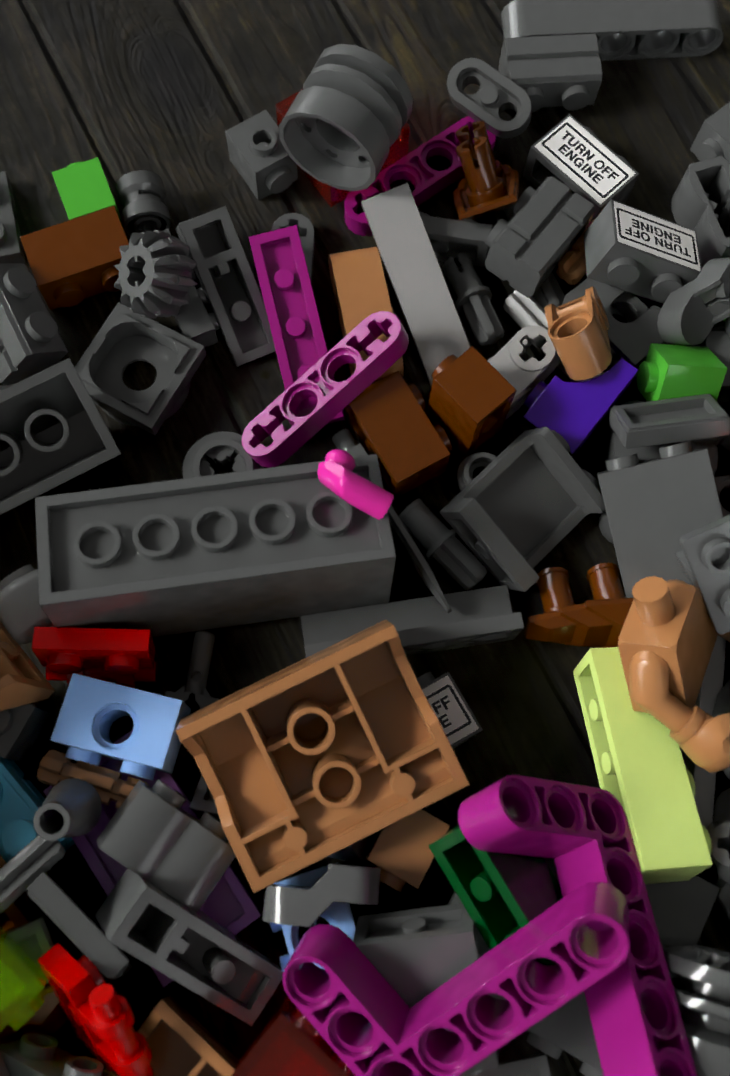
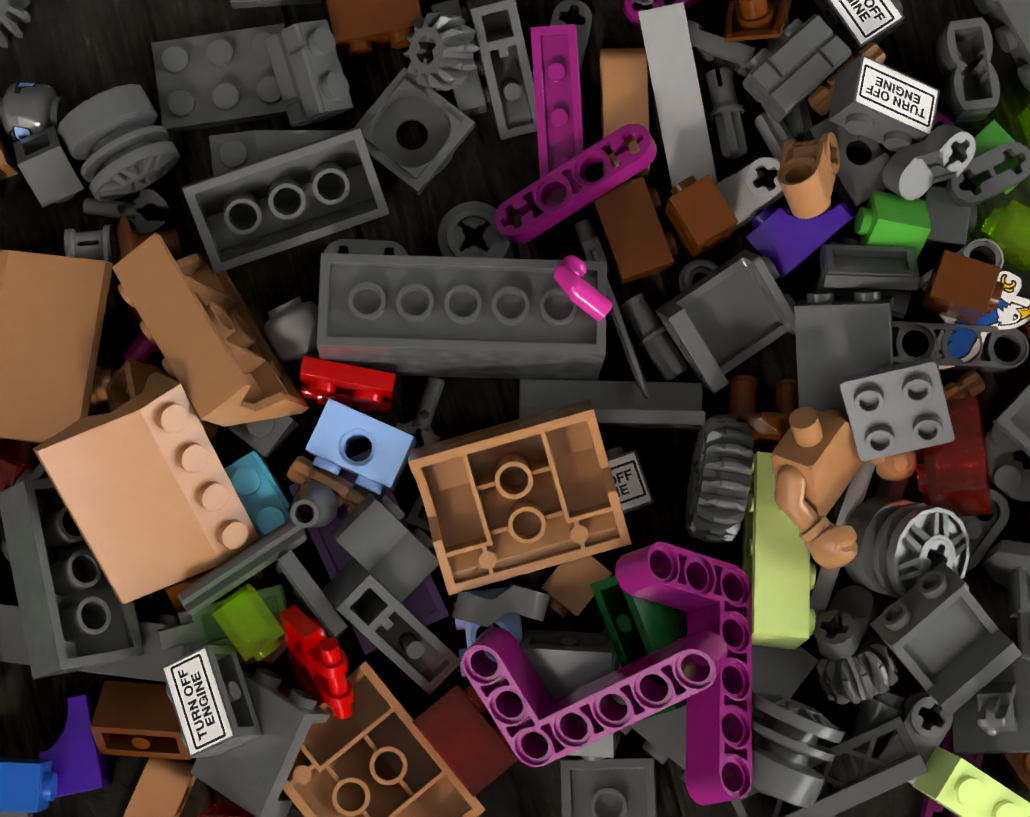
camera: 15 degrees right, 10 degrees up
none -> dark grey gear [685,417,754,544]

